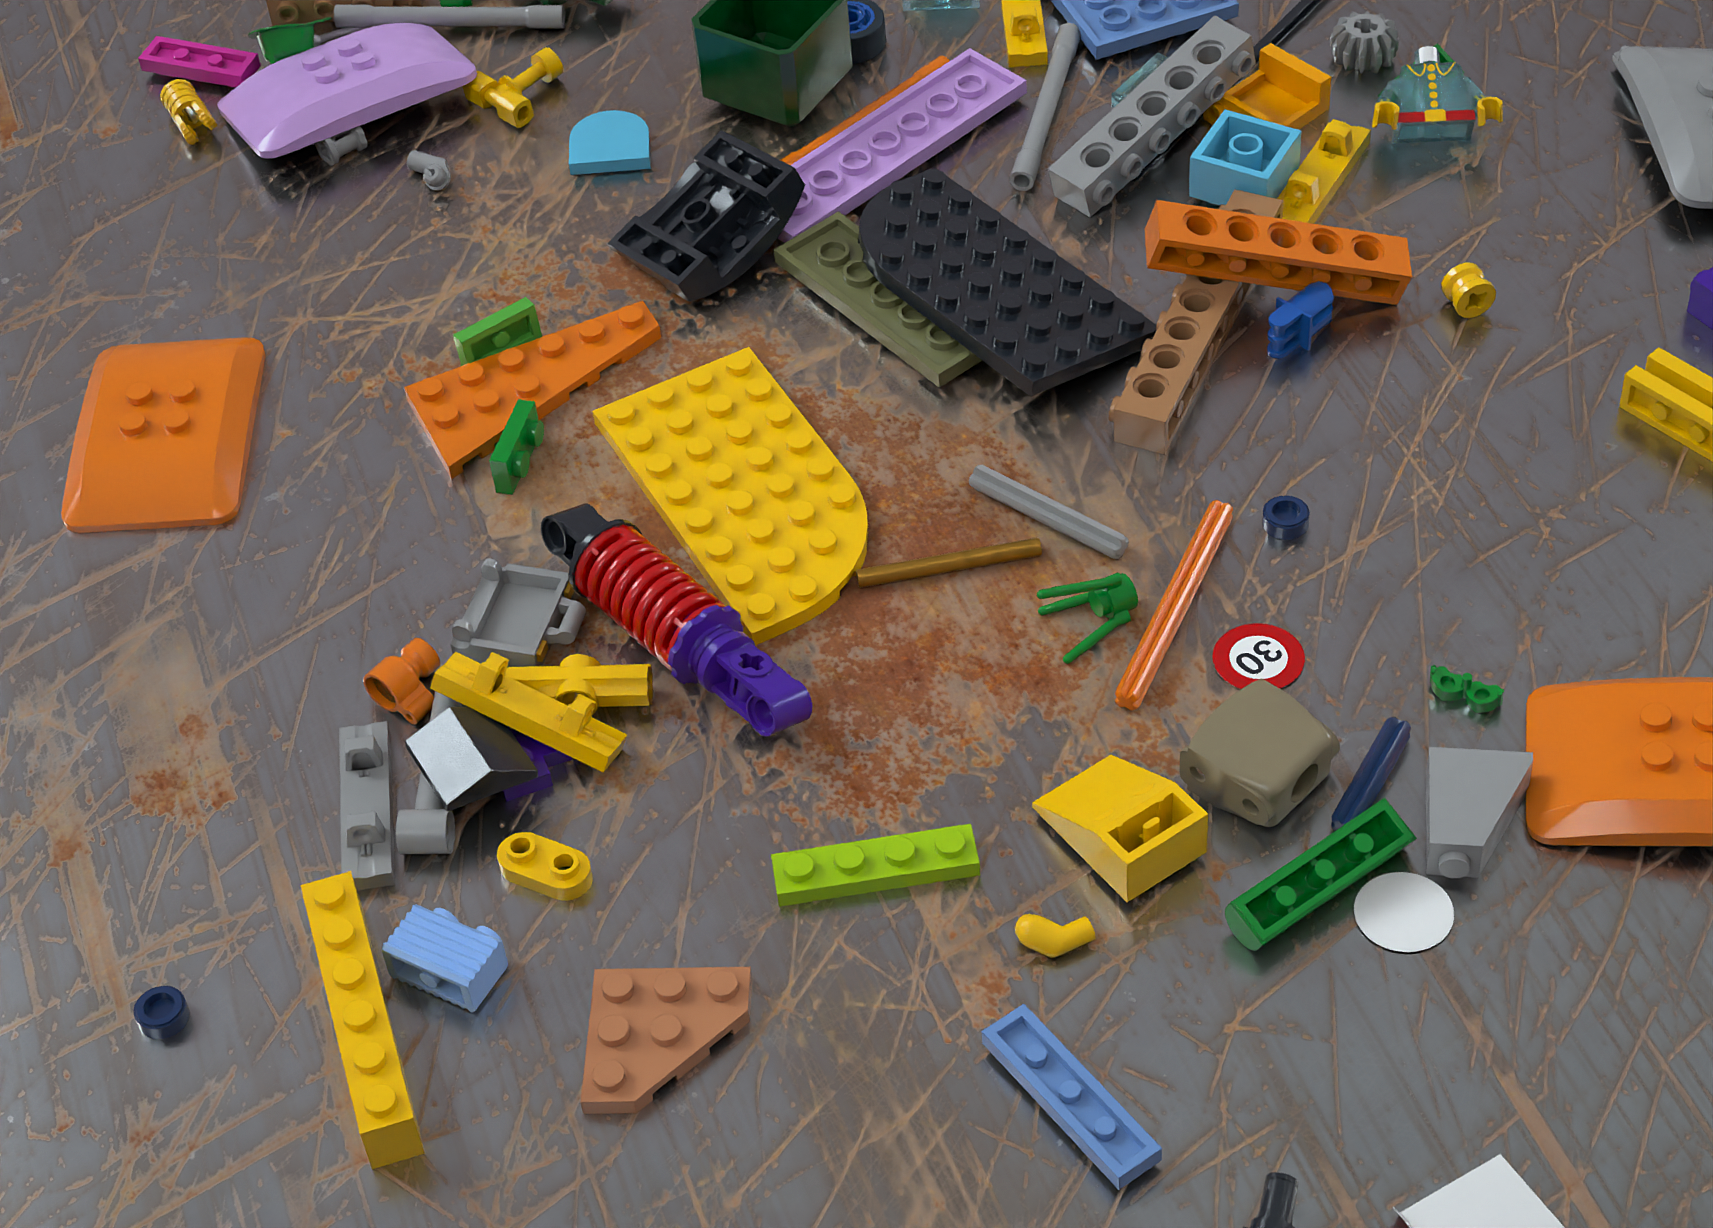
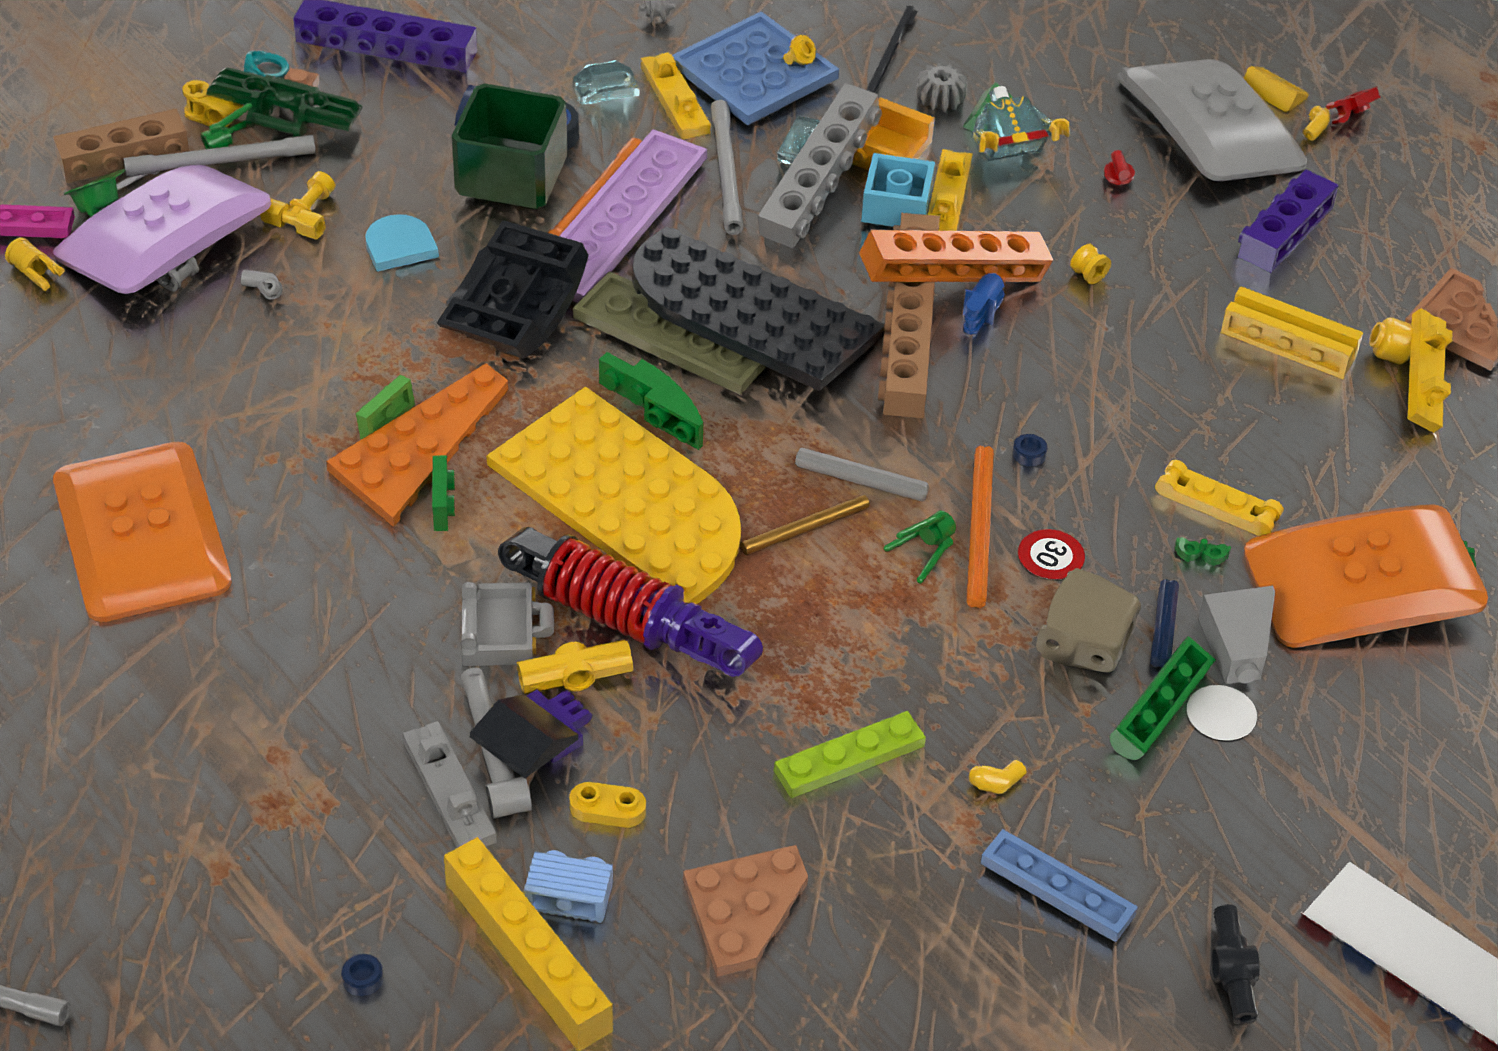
camera: 25 degrees left, 0 degrees up
orange piece [363,638,440,725] -> none
yellow hinge [430,652,627,773] -> none
yellow slope [1032,755,1208,902] -> none
none -> green slope [599,352,704,450]
none -> red plate [1103,150,1135,185]
none -> yellow plate [1155,460,1284,536]

